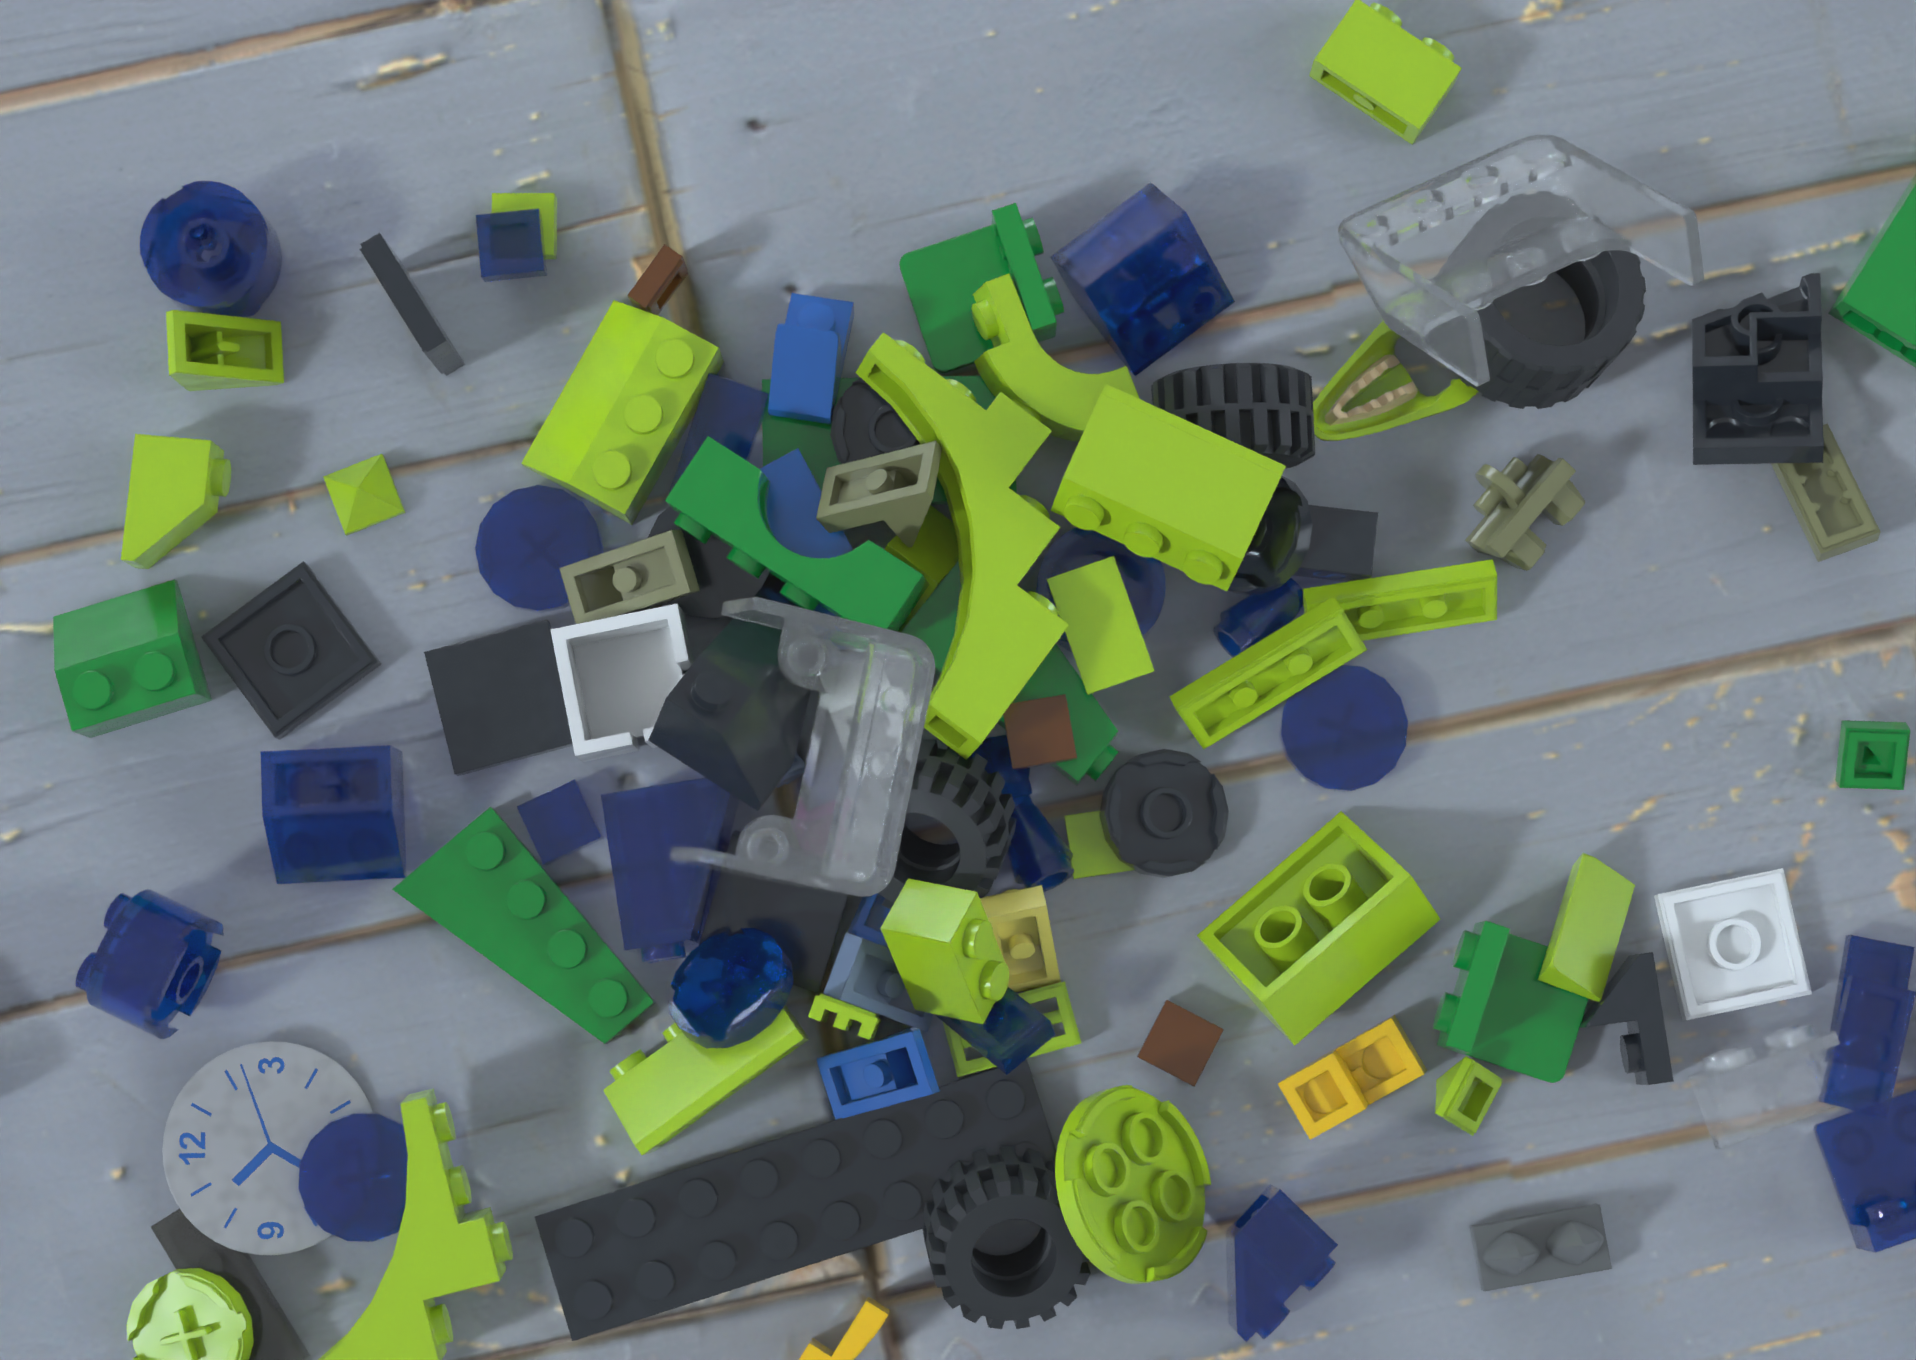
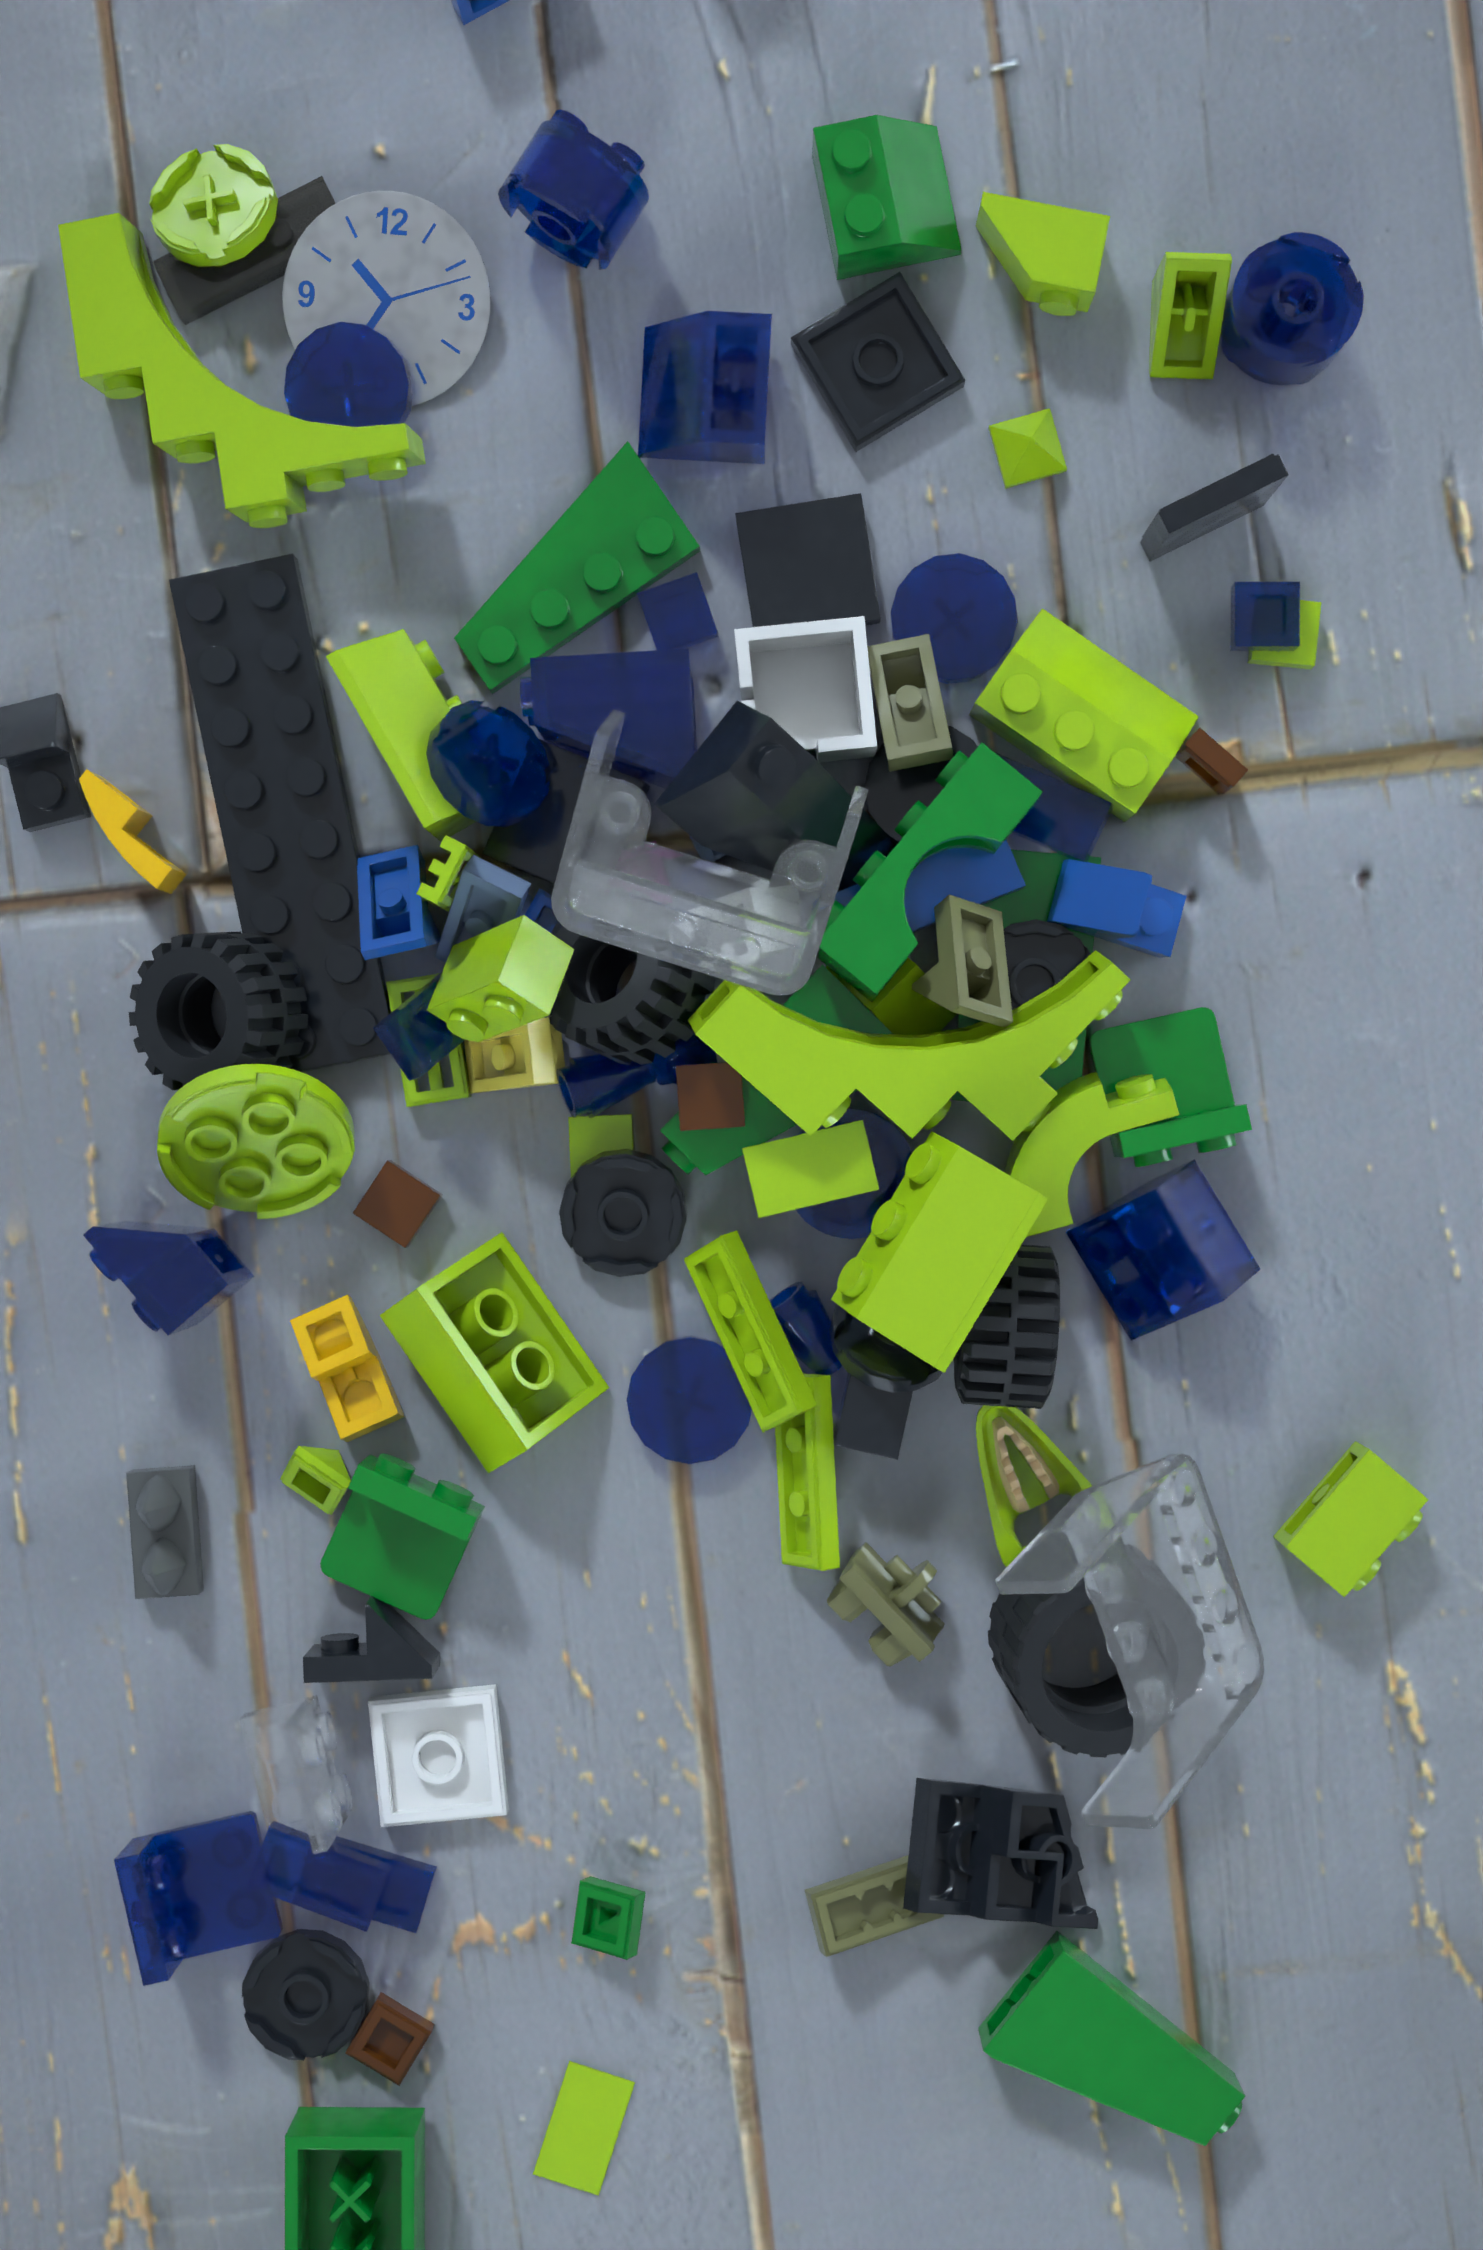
camera: 90 degrees right, 5 degrees up
lime slope [1538,853,1635,1002] -> none

